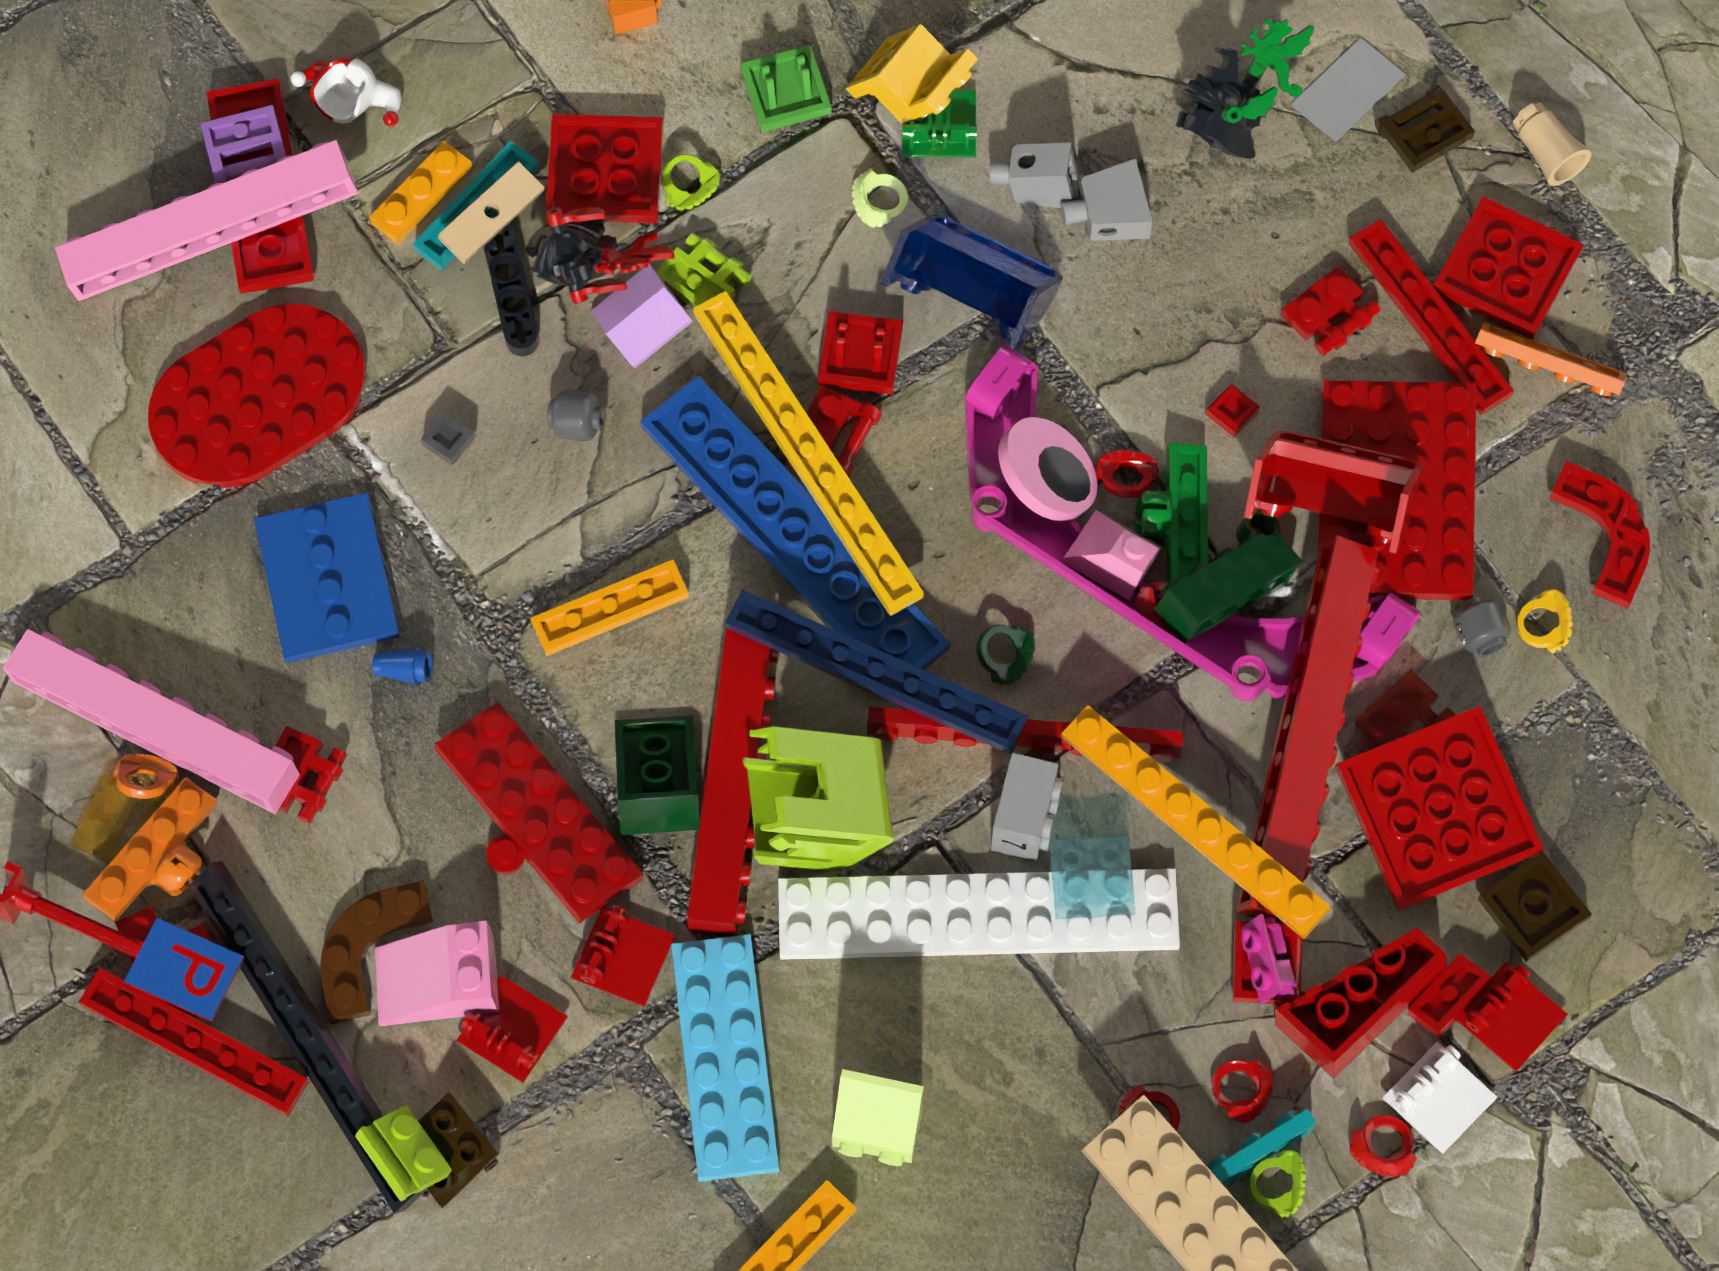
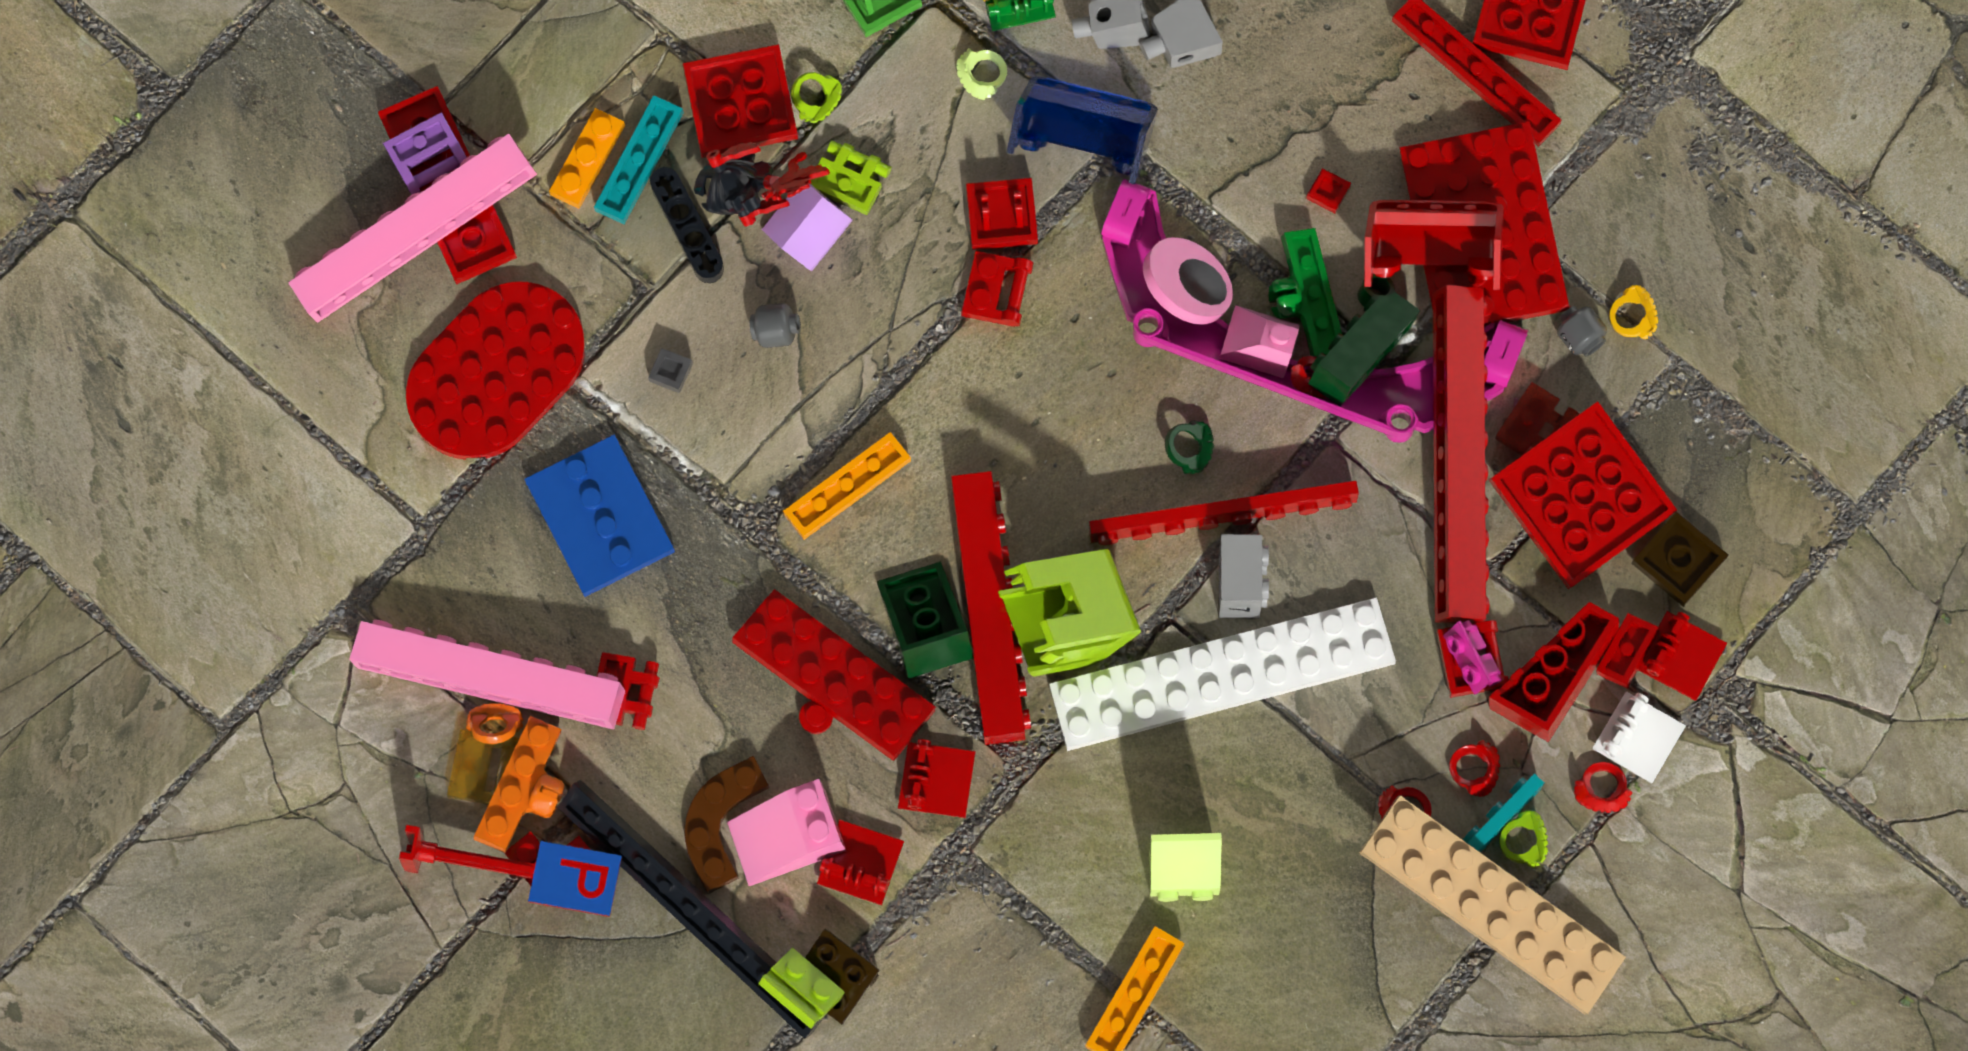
camera: 10 degrees left, 5 degrees up
red plate [79,968,309,1117] -> none
white piece [291,56,402,127] -> none
blue cone [372,647,433,685] -> none
tan tile [437,161,545,264] -> none
blue plate [640,376,951,670] -> none
medium azure plate [671,934,779,1182] -> none
yellow plate [693,291,924,616] -> none
dark blue plate [725,589,1028,755] -> none
clear light blue hinge [1049,836,1136,919] -> none
light orange plate [1061,705,1330,939] -> none
red piece [1095,450,1159,498] -> none
red plate [1281,266,1381,356] -> none
orange plate [1475,322,1627,396] -> none
red plate [1550,461,1650,609] -> none

